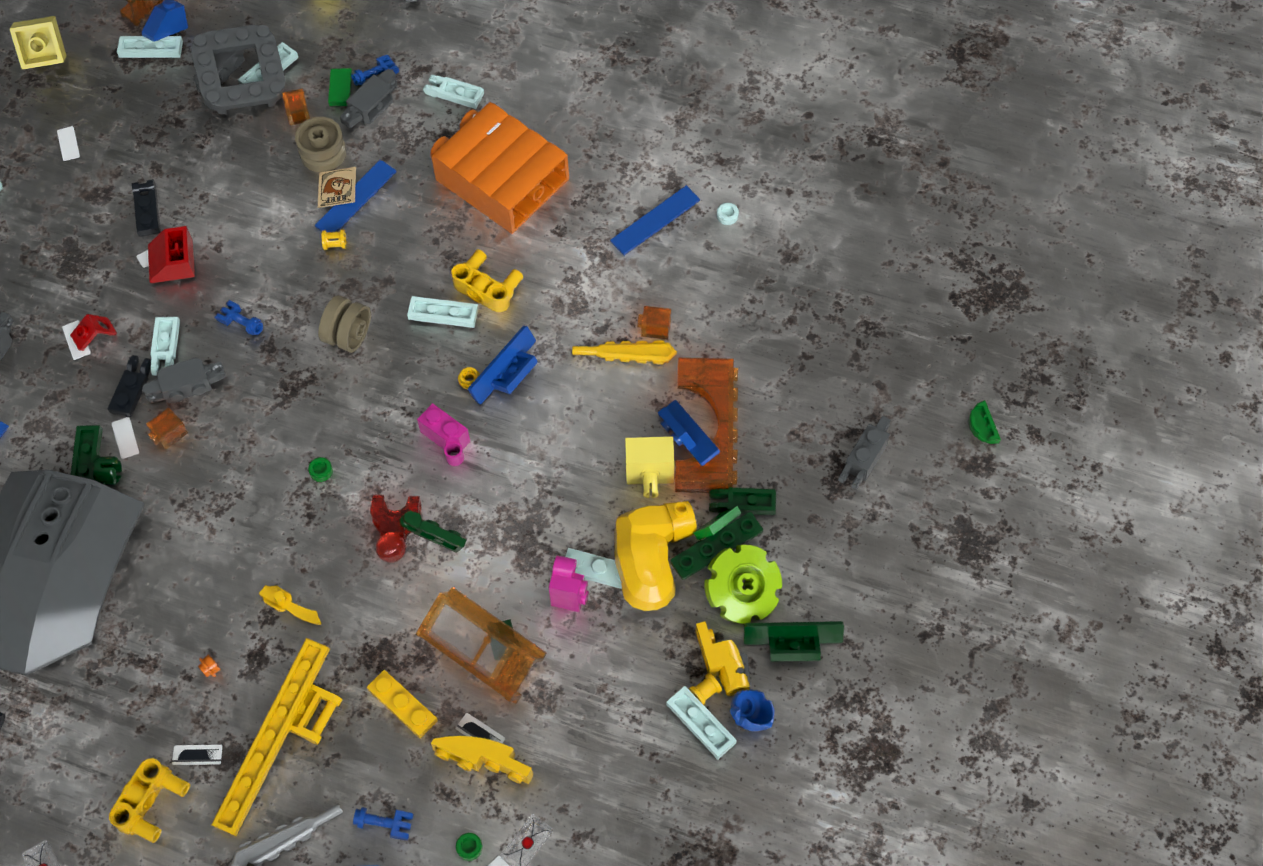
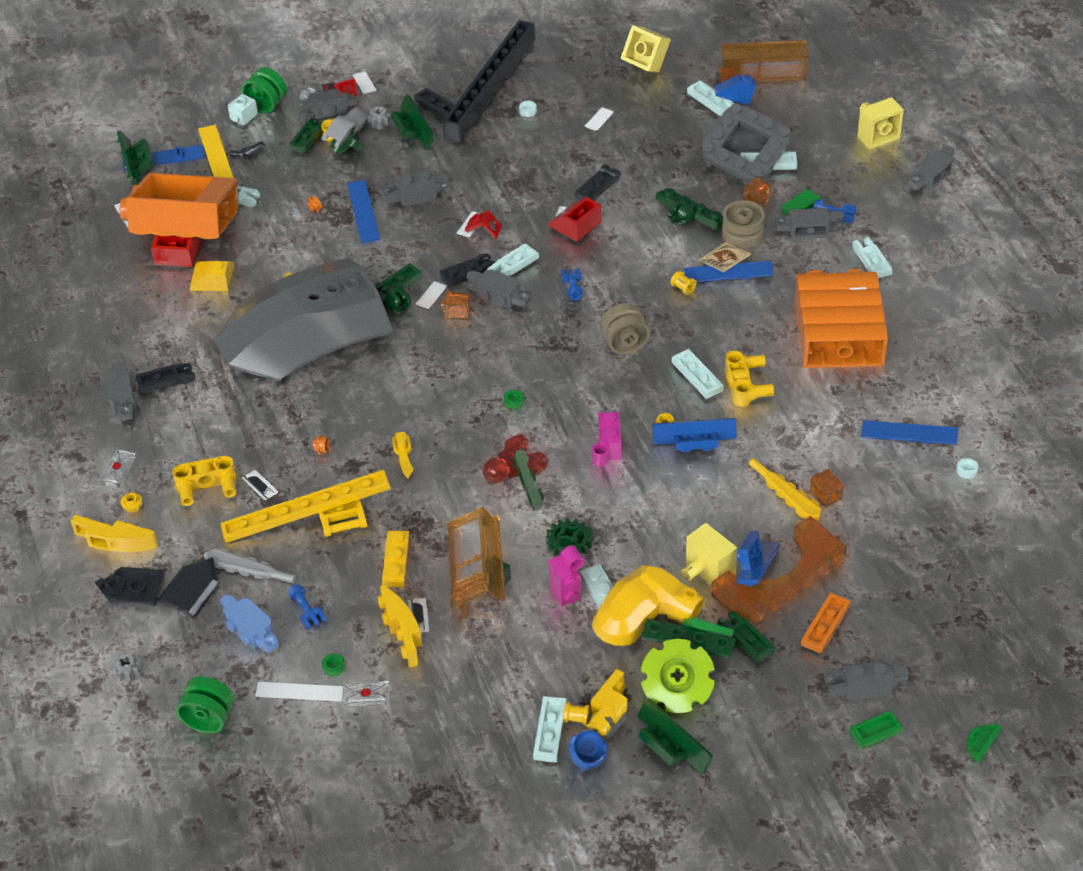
camera: 50 degrees right, 15 degrees down
none -> dark green gear [546,518,593,557]
none -> dark green plate [655,188,723,230]
none -> orange plate [801,592,851,654]
none -> green tile [849,710,903,749]

